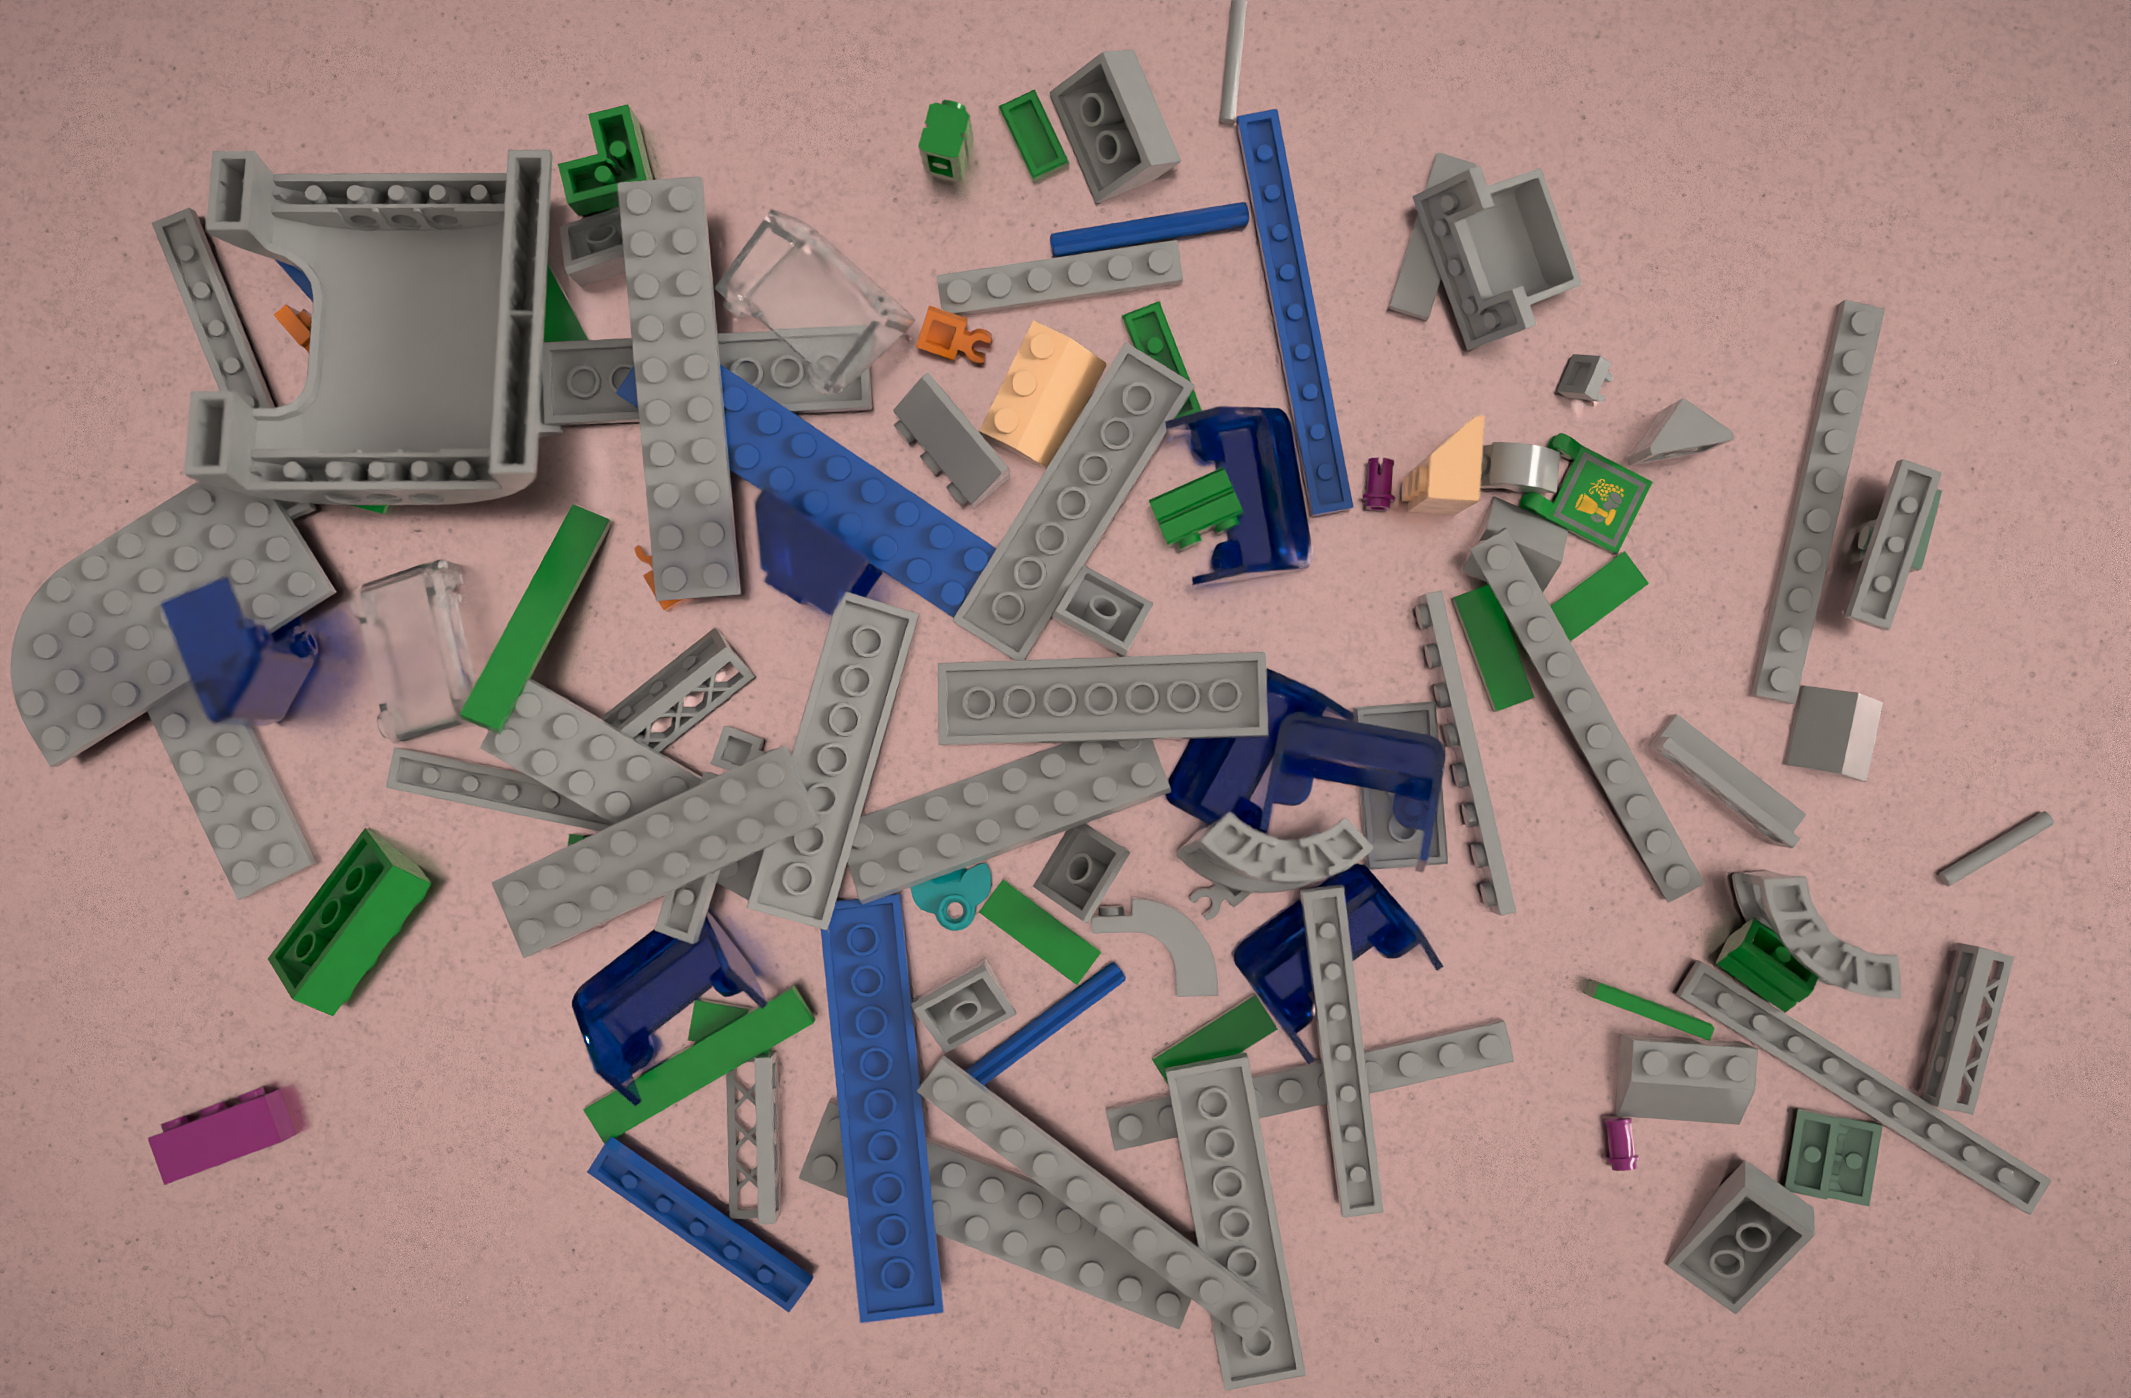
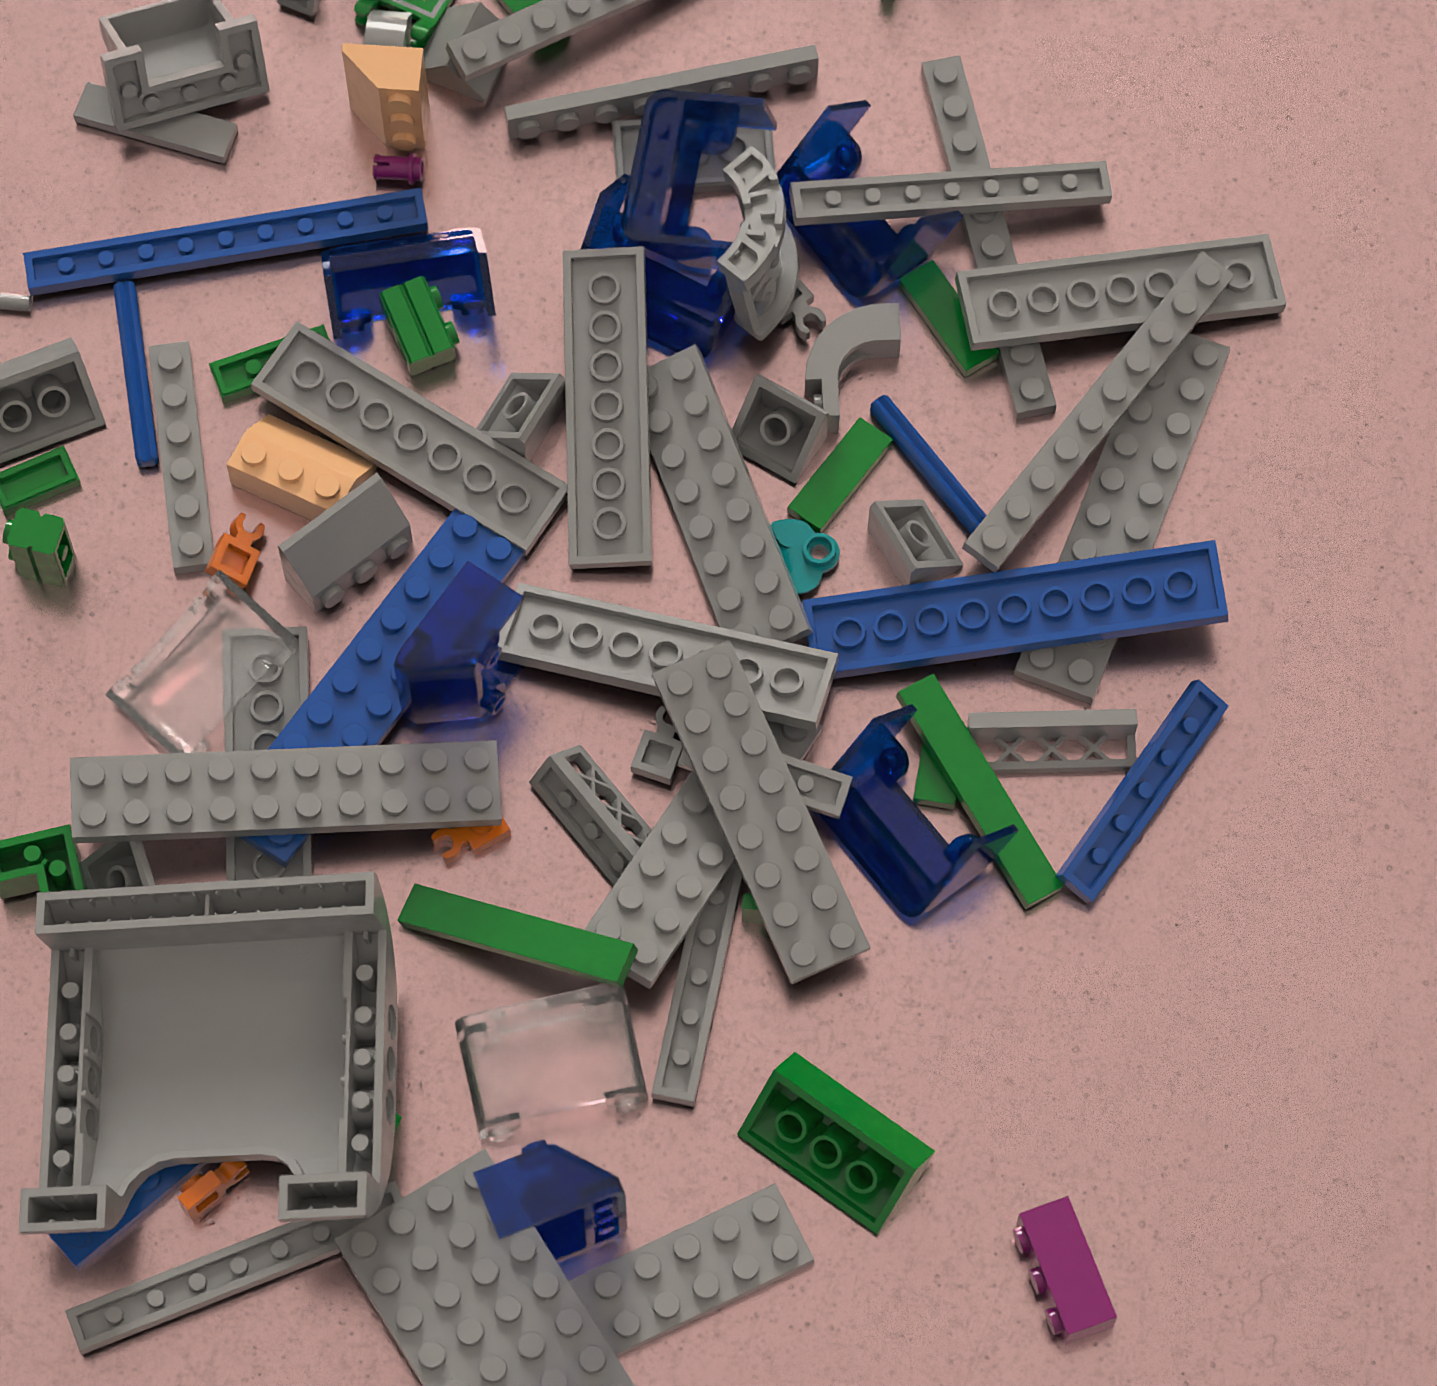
camera: 90 degrees left, 20 degrees down
green tile [1452,585,1535,712] -> none

